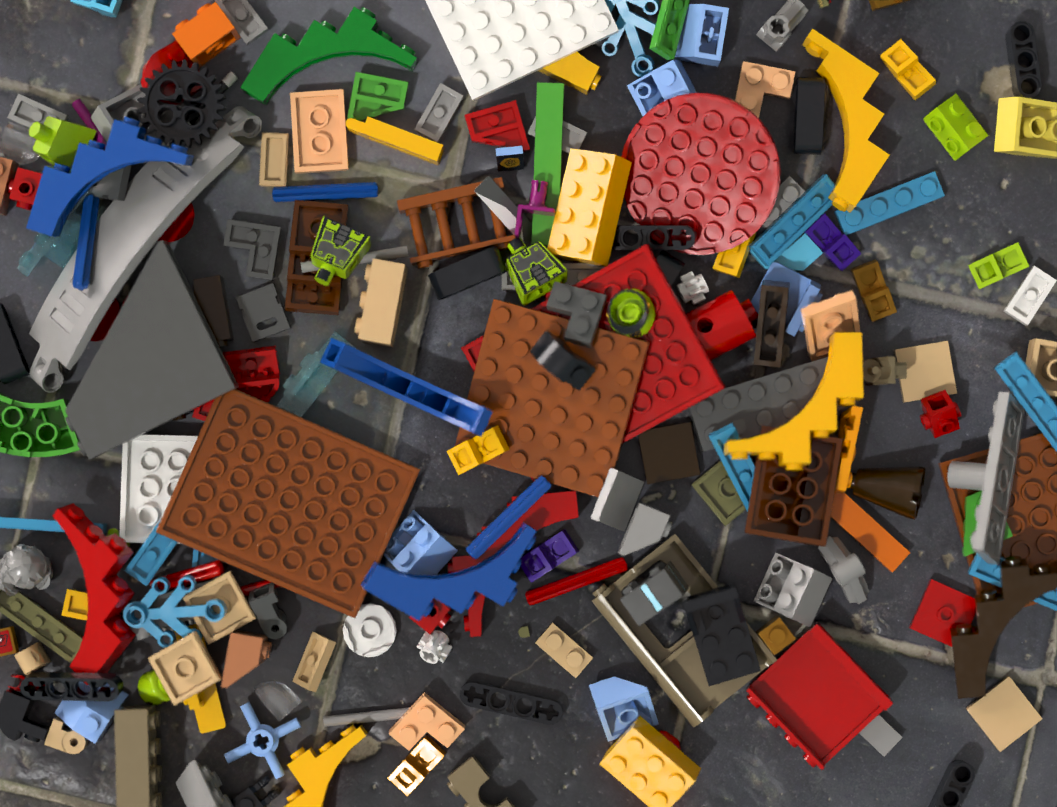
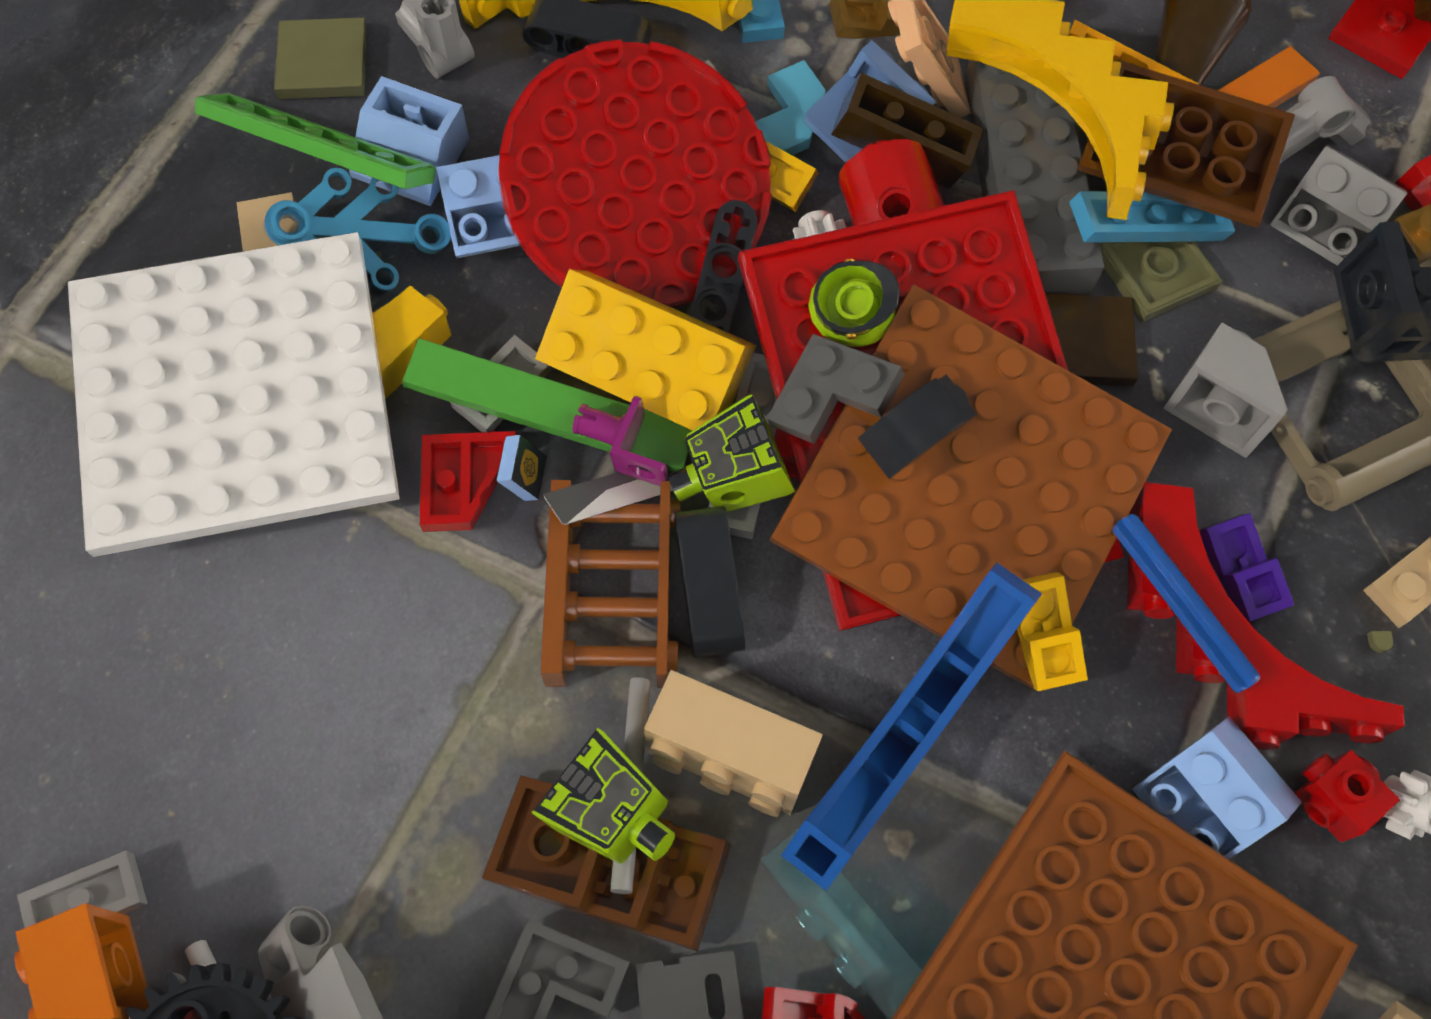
camera: 85 degrees left, 20 degrees down
green arch [240,7,418,105] -> none
tan tile [259,132,289,187] -> none
blue axle [272,182,378,202] -> none
light nougat plate [290,89,349,174] -> none
white tile [343,603,397,657] -> none
yellow hinge [346,117,444,165] -> none
bright green wing [347,72,409,121] -> none
blue arch [361,522,536,621] -> none
light grey plate [414,83,464,143] -> none
red axle [525,557,628,606] -> none
light grey tile [591,468,644,532] -> none
dark grey container [620,561,689,626] -> none
light nougat plate [735,61,795,118] -> none
dark azure tile [749,174,835,266] -> none
dark purple slope [804,213,861,271] -> none

